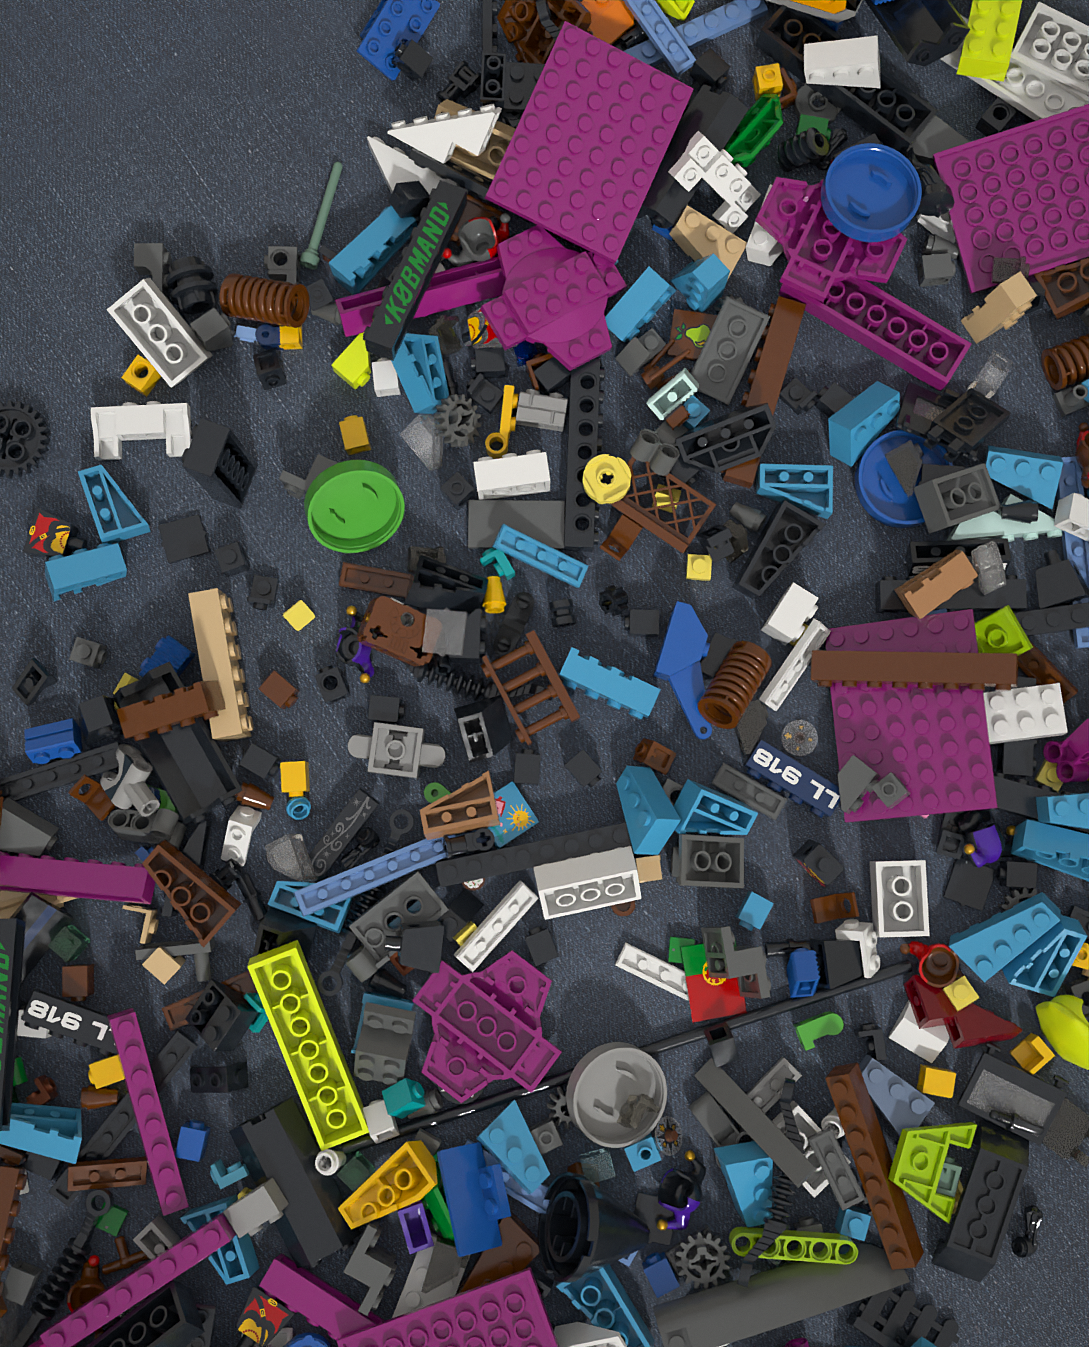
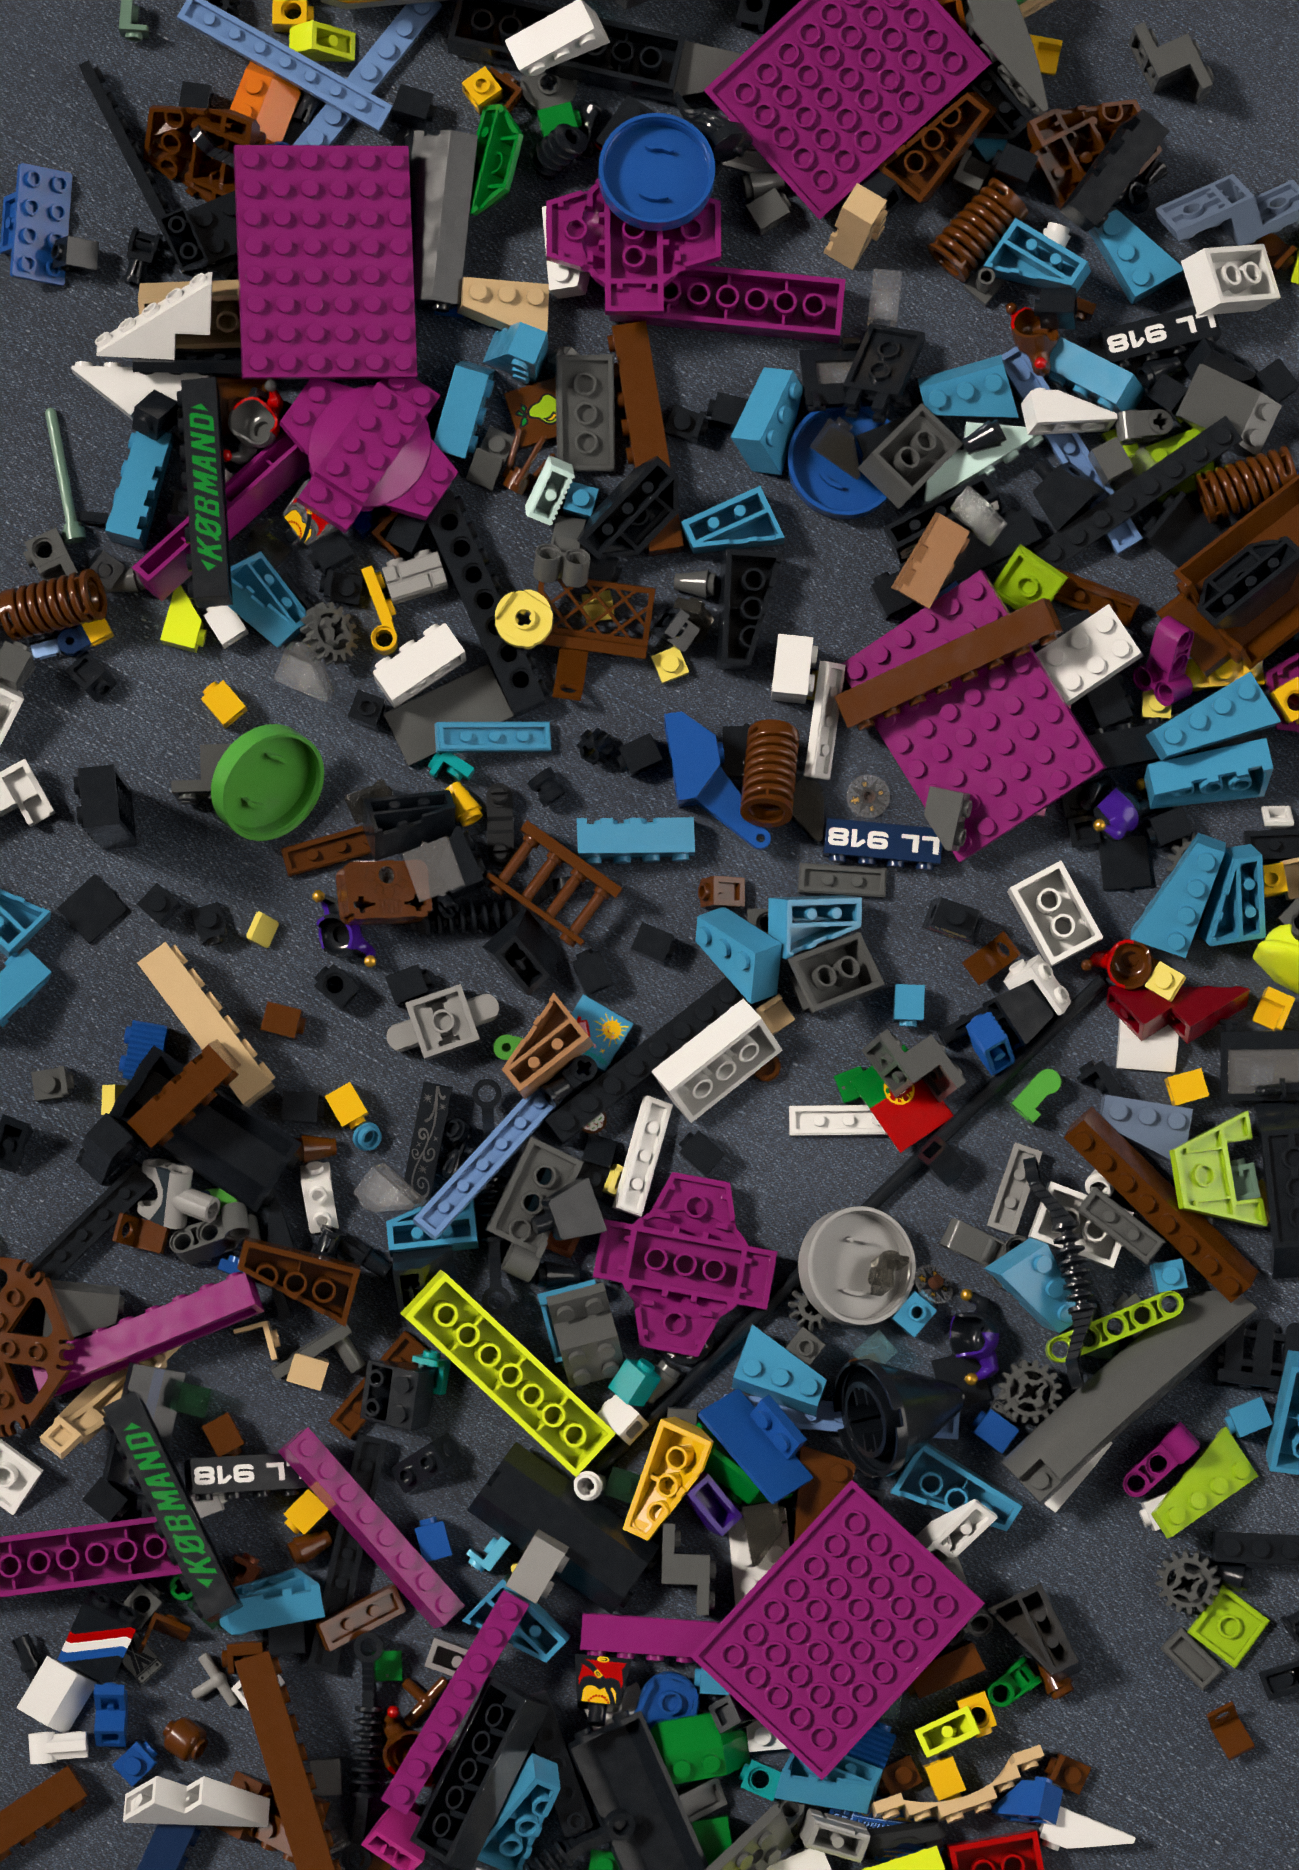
camera: 30 degrees left, 0 degrees up
blue brick [24,718,82,764] -> none
reddish brown piece [664,404,691,430] -> none
white bracket [668,131,761,234] -> none
dark grey tile [694,1058,817,1188] -> none
dark grey brick [872,772,911,809] -> none
clear smoke bracket [991,256,1030,284] -> none

